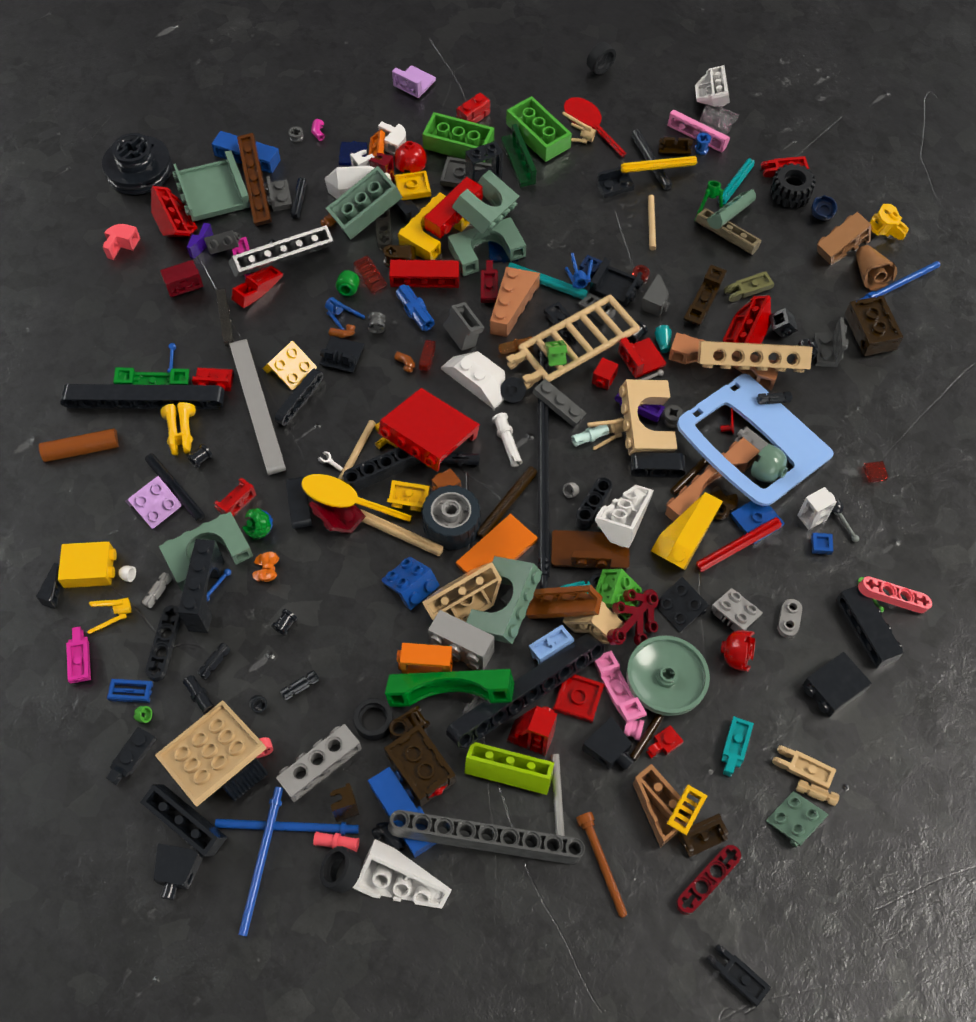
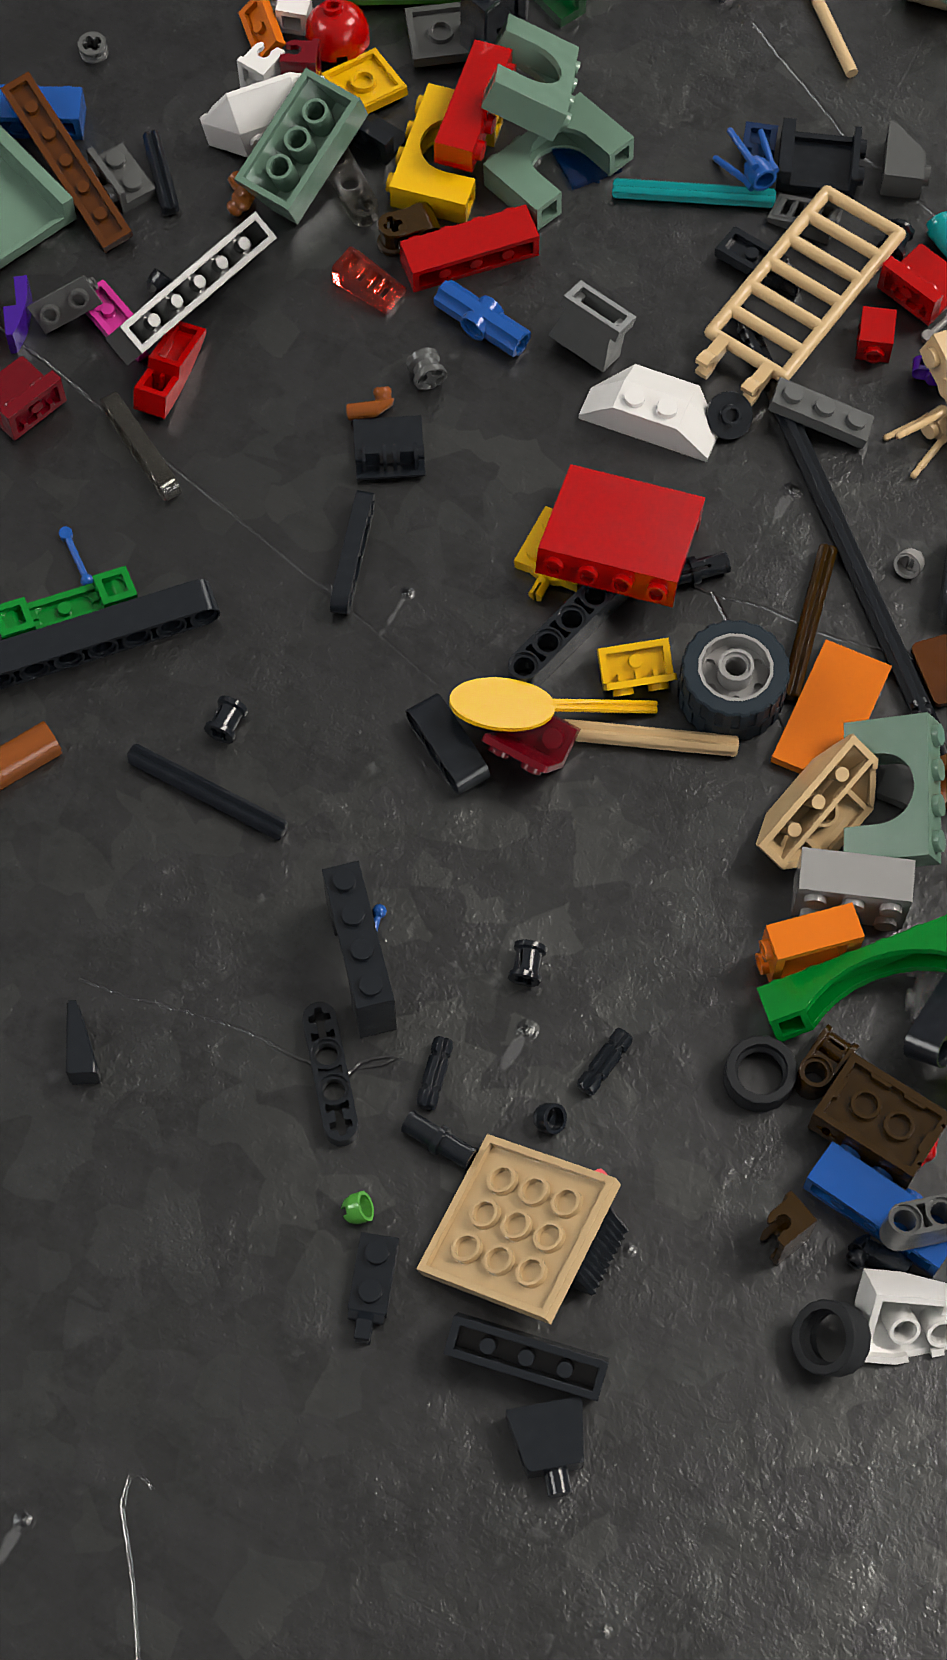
camera: 20 degrees left, 5 degrees up
yellow brick [58,542,117,588] -> none
dark pink hinge [66,627,91,684] -> none
yellow plant [87,597,131,634] -> none
blue tile [107,679,153,703] -> none
white hinge [118,566,136,582] -> none
lavender bracket [125,476,182,529] -> none
light grey axle [142,572,172,608] -> none
sand green arch [159,512,253,591] -> none
yellow piece [160,402,196,455] -> none
red bracket [192,368,234,391] -> none
red hinge [214,478,256,517] -> none
blue bar [215,819,359,836] -> none
light grey beam [229,339,286,476] -> none
blue bar [238,787,283,937] -> none
green piece [242,508,273,539] -> none
orange piece [252,552,279,582] -> none
bracket [262,341,317,390] -> none
light grey brick [276,724,362,802] -> none
dark pink arm [311,119,325,141] -> none
coral pin [313,831,360,852] -> none
white hand [318,451,343,472] -> none
blue plant [325,297,365,330] -> none
green head [335,270,360,296] -> none
tan bar [338,420,376,481] -> none
clear blue piece [339,141,367,166] -> none
blue bracket [382,557,440,610] -> none
dark orange arm [394,351,415,373] -> none
clear red beam [419,340,436,371] -> none
dark orange brick [431,468,461,491] -> none
dark red hinge [481,260,498,303] -> none
nougat wedge [490,267,540,337] -> none
white pin [492,413,523,467] -> none
clear orange axle [498,336,534,354] -> none
bright green slope [545,340,567,366] -> none
light aqua pin [571,425,609,447] -> none
clear red tile [632,265,650,282] -> none

